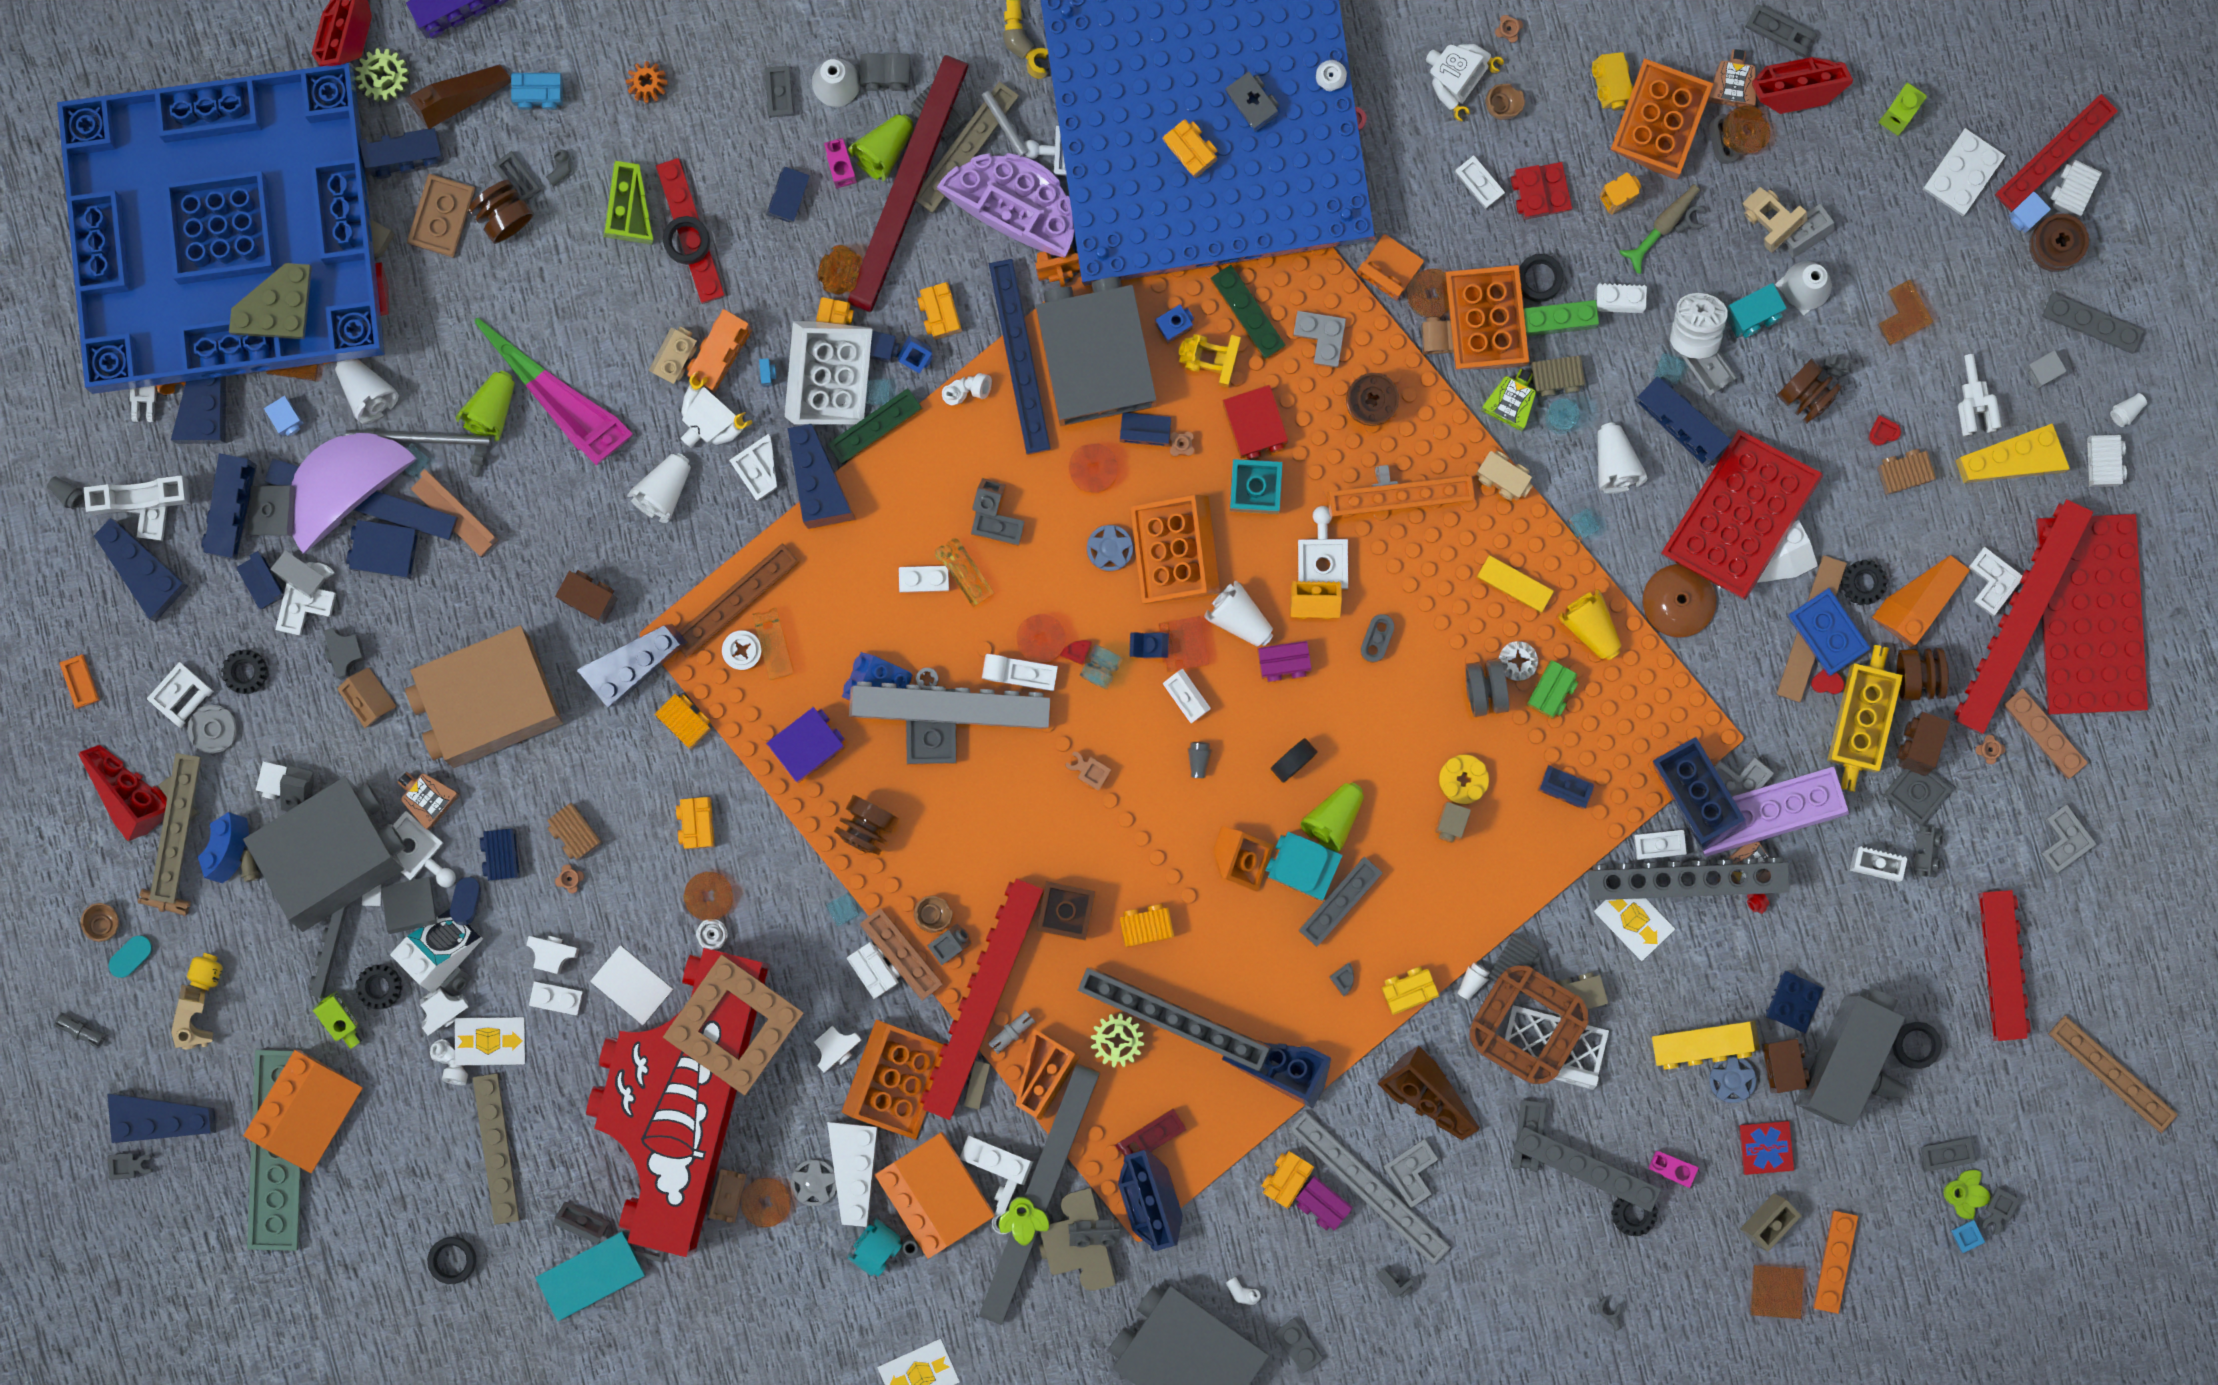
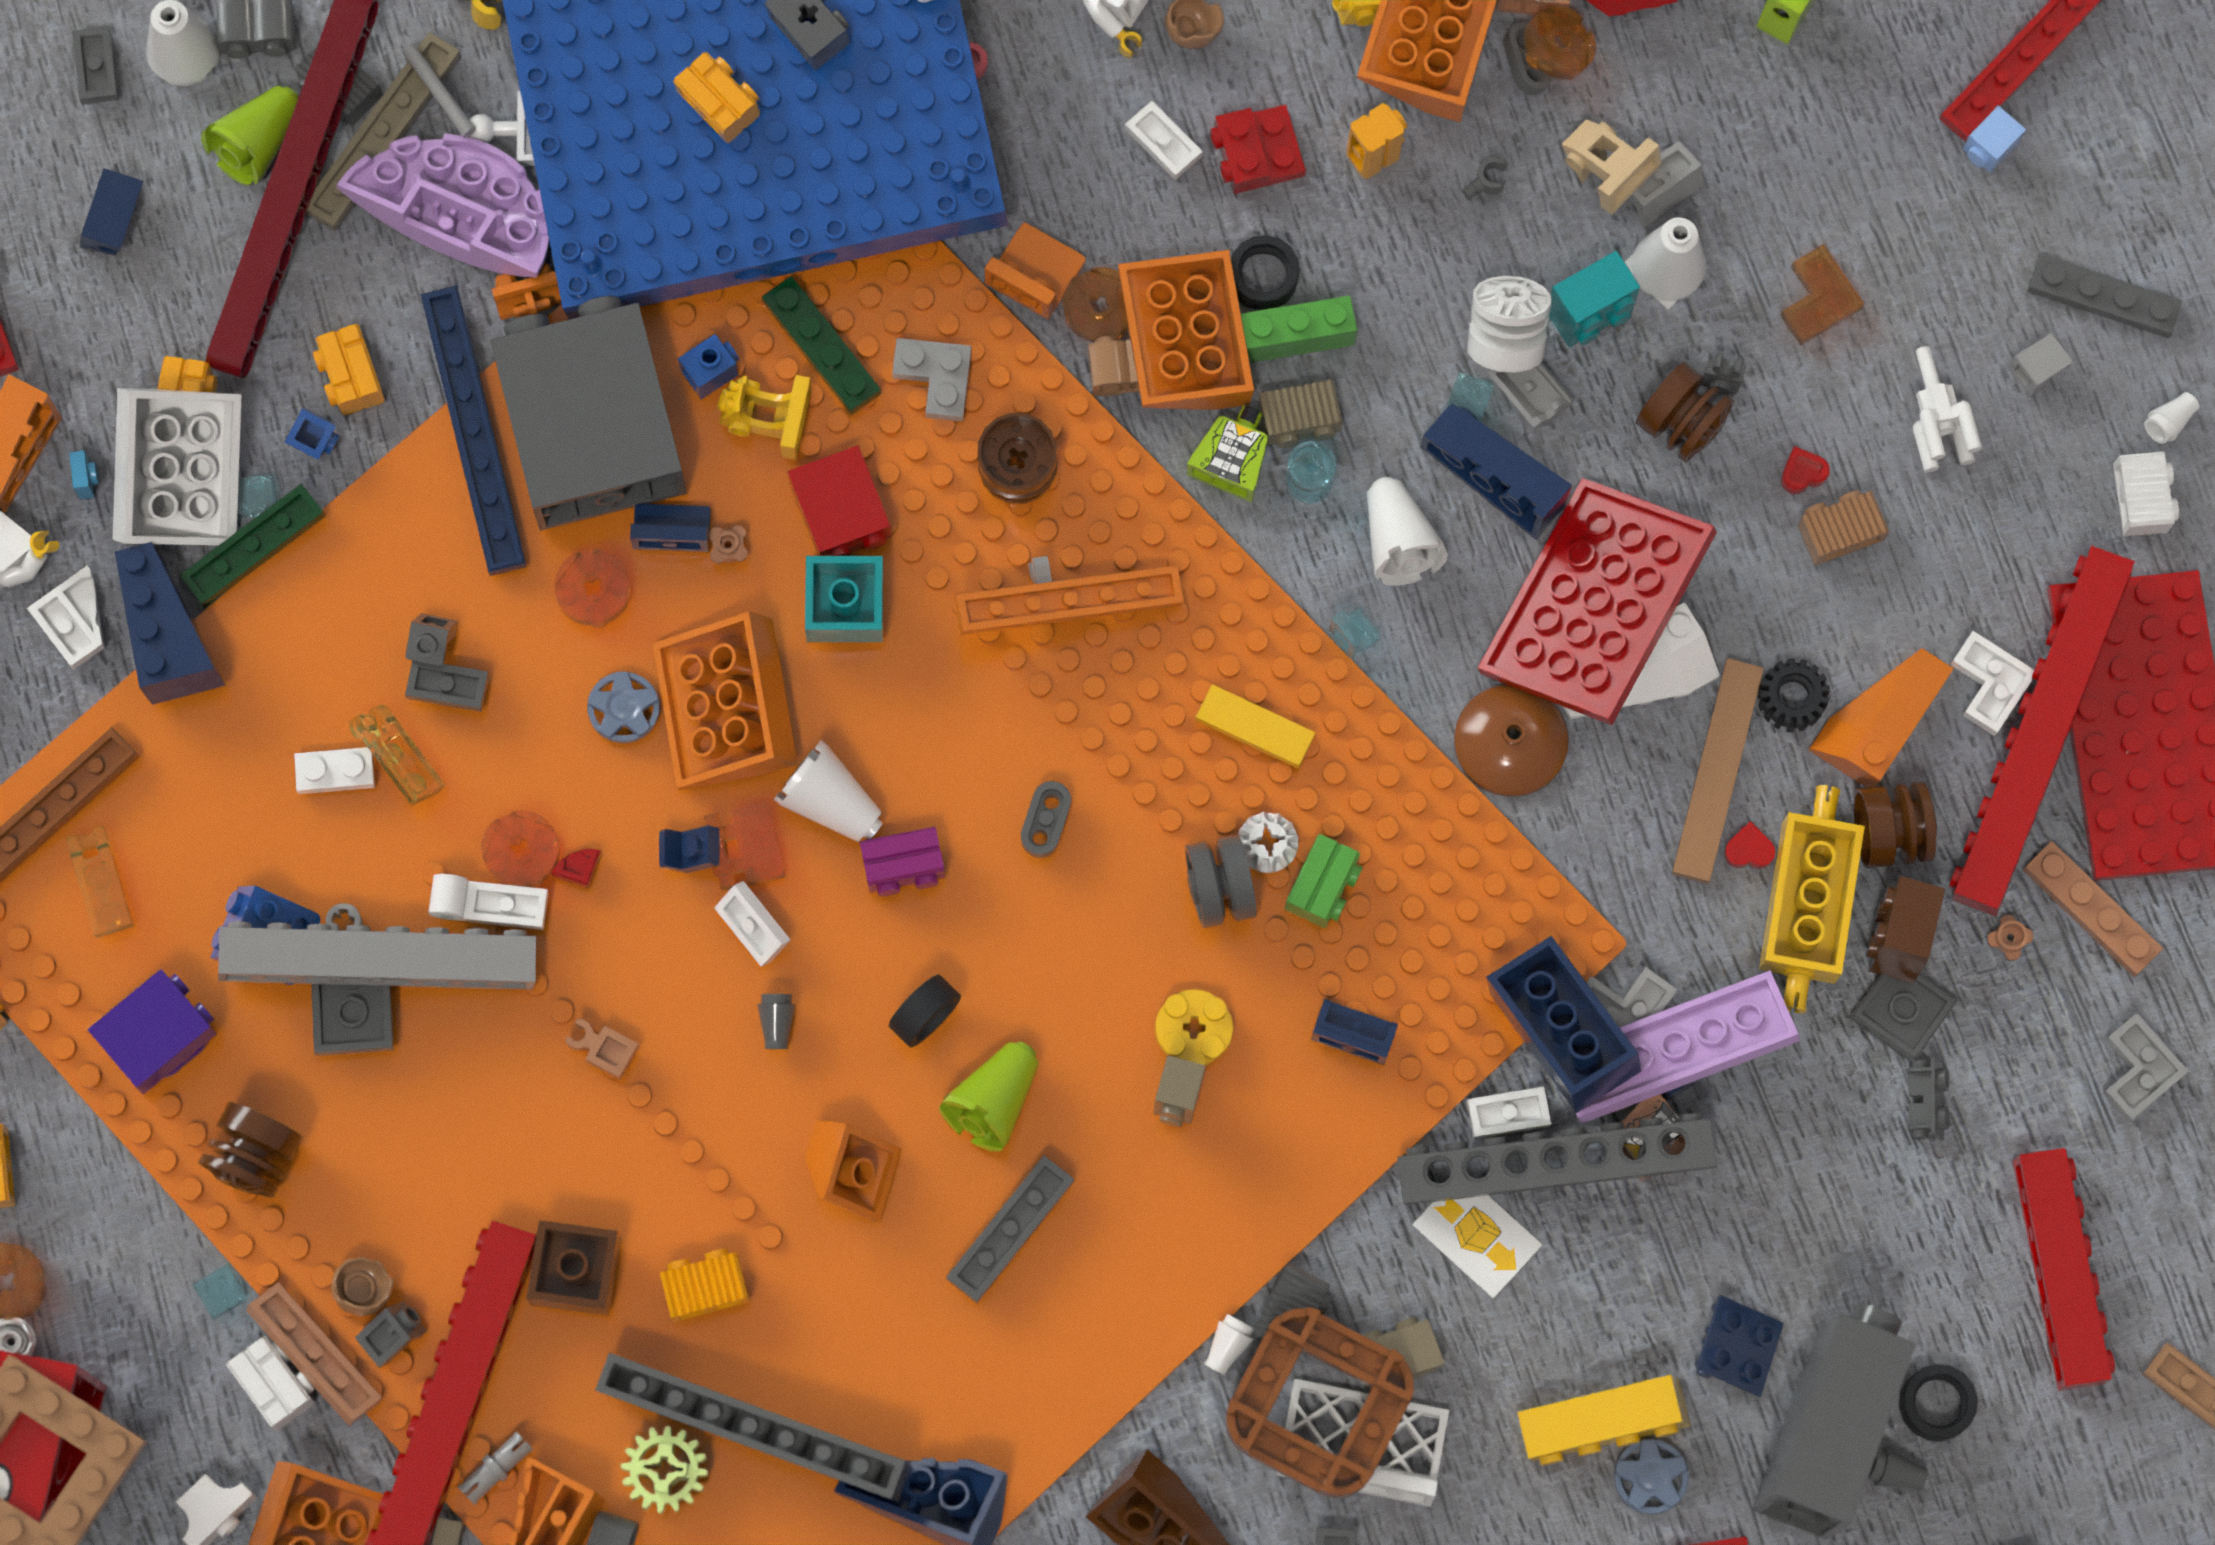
camera: 10 degrees left, 10 degrees down
white gear [722,631,762,670] -> none
clear orange plate [818,245,862,295] -> none
dark pink leg [824,138,857,189] -> none
dark blue brick [870,331,900,363] -> none
white arm [942,373,992,405] -> none
clear light blue wheel [1079,645,1123,690] -> none
teal brick [1265,832,1343,901] -> none
light orange brick [1290,581,1342,619] -> none
white plate [1298,506,1348,589] -> none
dark grey tile [1329,962,1354,997] -> none
yellow brick [1381,966,1439,1015] -> none
tan brick [1476,451,1533,501] -> none
yellow cone [1558,589,1621,660] -> none
white brick [1594,283,1647,313] -> none
dark tan piece [1619,184,1700,274] -> none
red plate [1747,894,1769,914] -> none
reddish brown brick [1761,1039,1809,1093] -> none
blue tile [1787,588,1871,676] -> none
white brick [1850,846,1907,882] -> none
white plate [1923,128,2006,217] -> none
yellow wedge [1955,424,2070,483] -> none
reddish brown wheel [2029,214,2089,272] -> none
white brick [2050,160,2102,218] -> none

